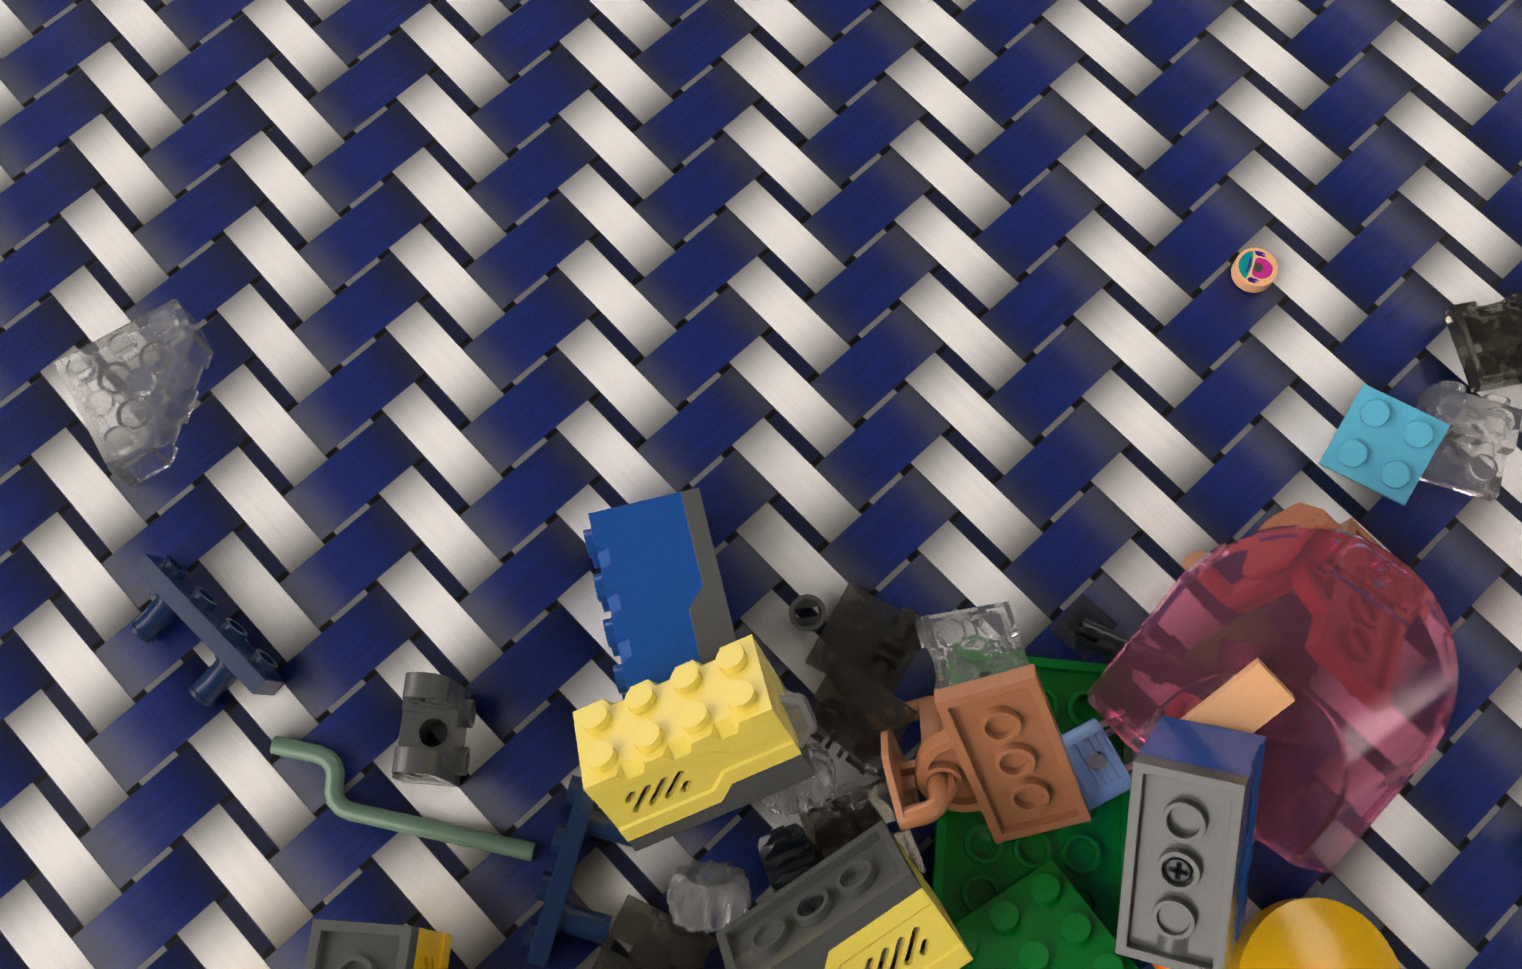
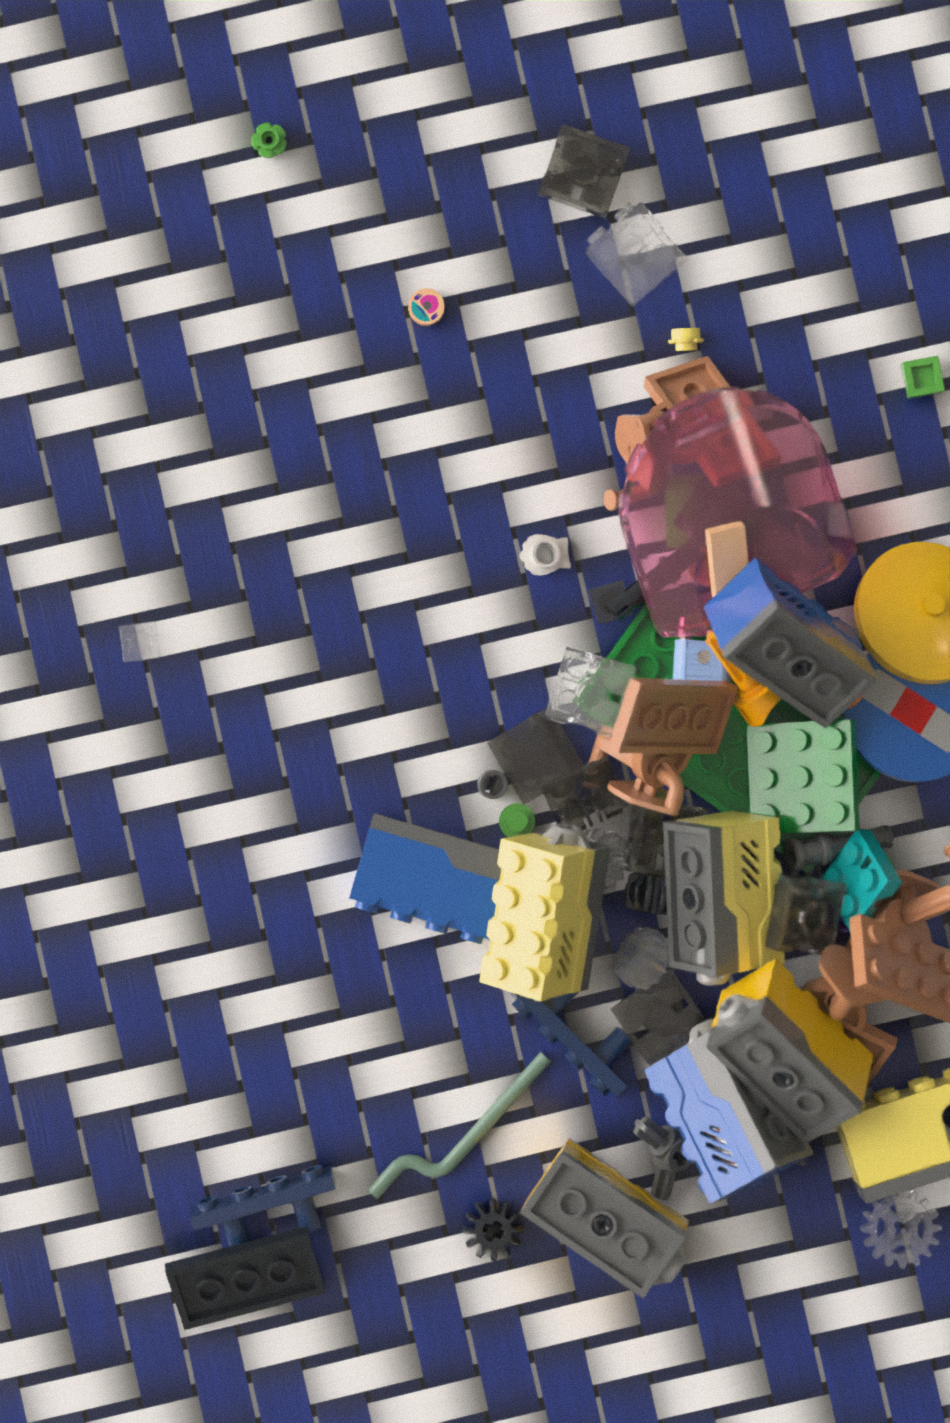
camera: 60 degrees left, 15 degrees up
clear brick [54,298,213,487] -> none
dark grey brick [392,672,476,787] -> none
medium azure plate [1318,384,1450,506] -> none
none -> clear plate [119,622,161,663]
none -> black plate [165,1226,326,1330]
none -> bright green plate [251,123,287,158]
none -> black gear [462,1197,524,1261]
none -> bright green plate [499,803,535,837]
none -> white animal [519,534,571,576]
none -> light yellow plate [668,328,704,351]
none -> light orange piece [706,632,782,727]

